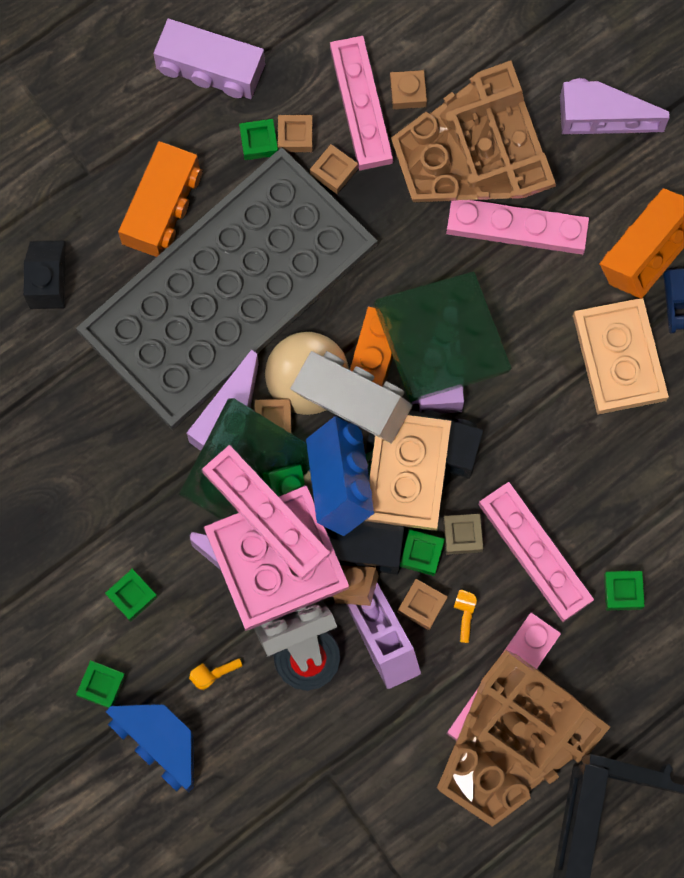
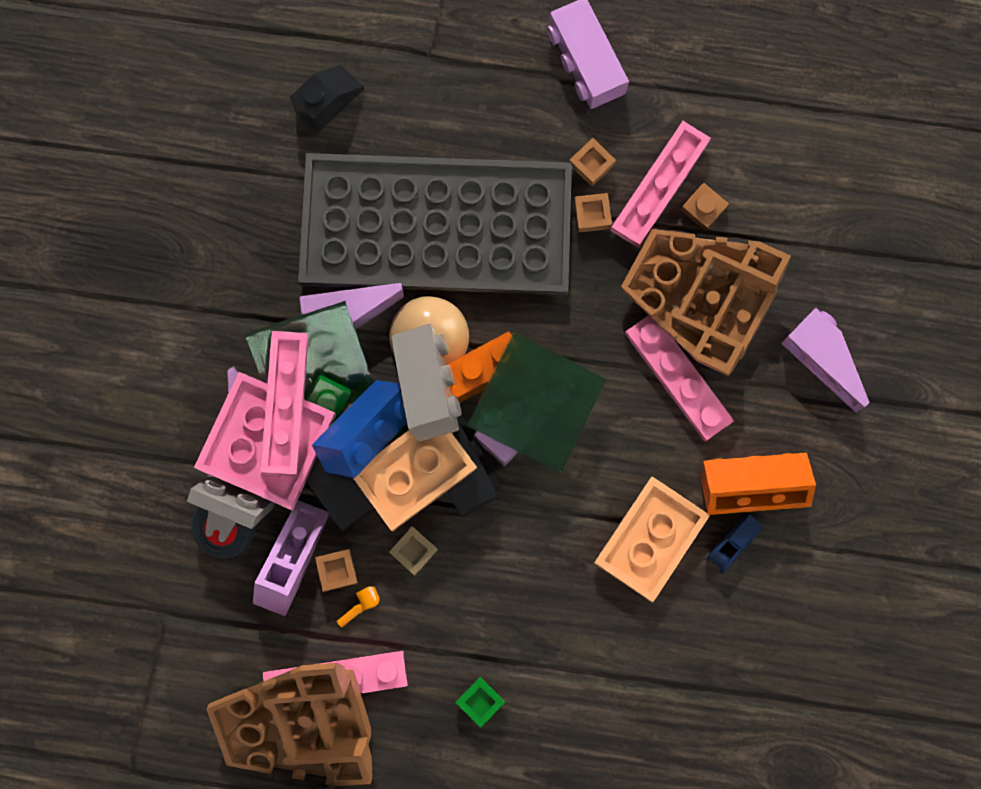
camera: 45 degrees right, 5 degrees up
green plate [76,660,126,709] -> none
green plate [105,569,158,622] -> none
blue slope [106,705,194,793] -> none
orange brick [118,141,202,257] -> none
light orange hand [189,658,242,690] -> none
green plate [239,119,278,160] -> none
medium nougat plate [255,399,291,438] -> none
medium nougat plate [333,565,378,606] -> none
green plate [400,530,444,576] -> none
bright pink plate [478,482,594,622] -> none

